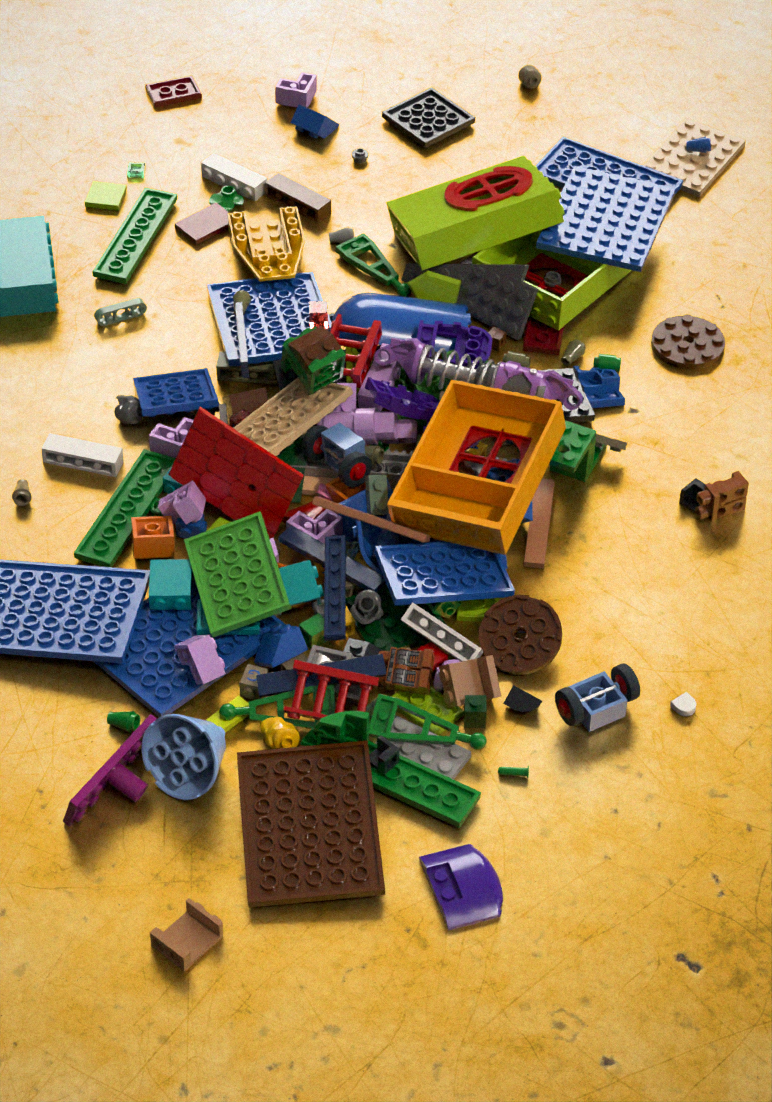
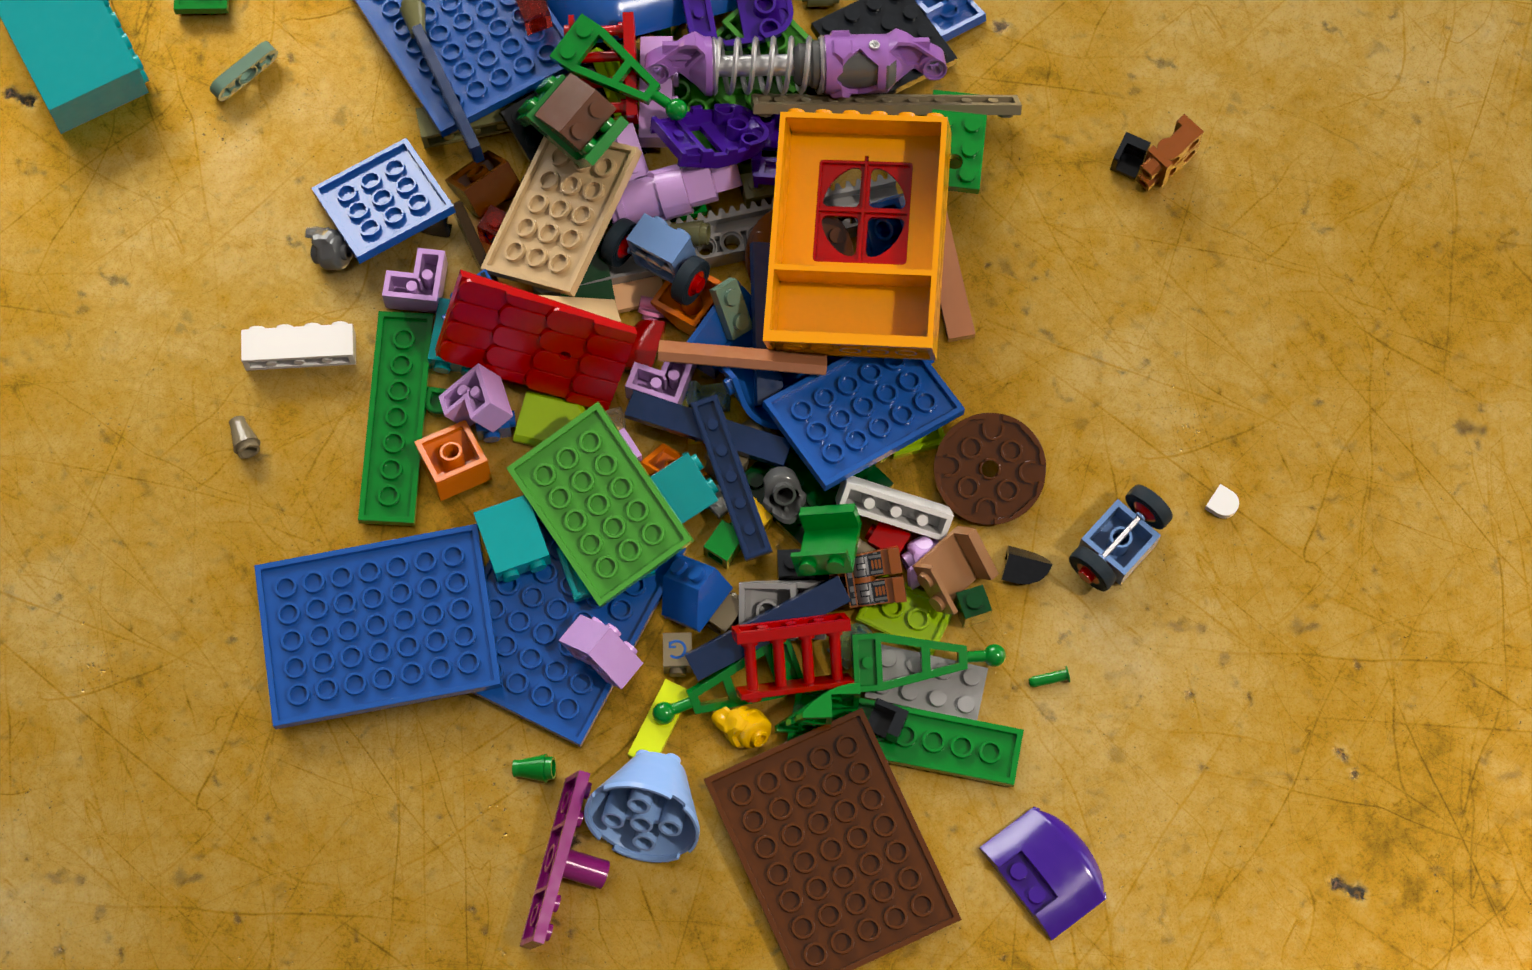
camera: 20 degrees left, 25 degrees up
none -> green plate [550,13,687,121]
none -> green panel [791,503,862,576]

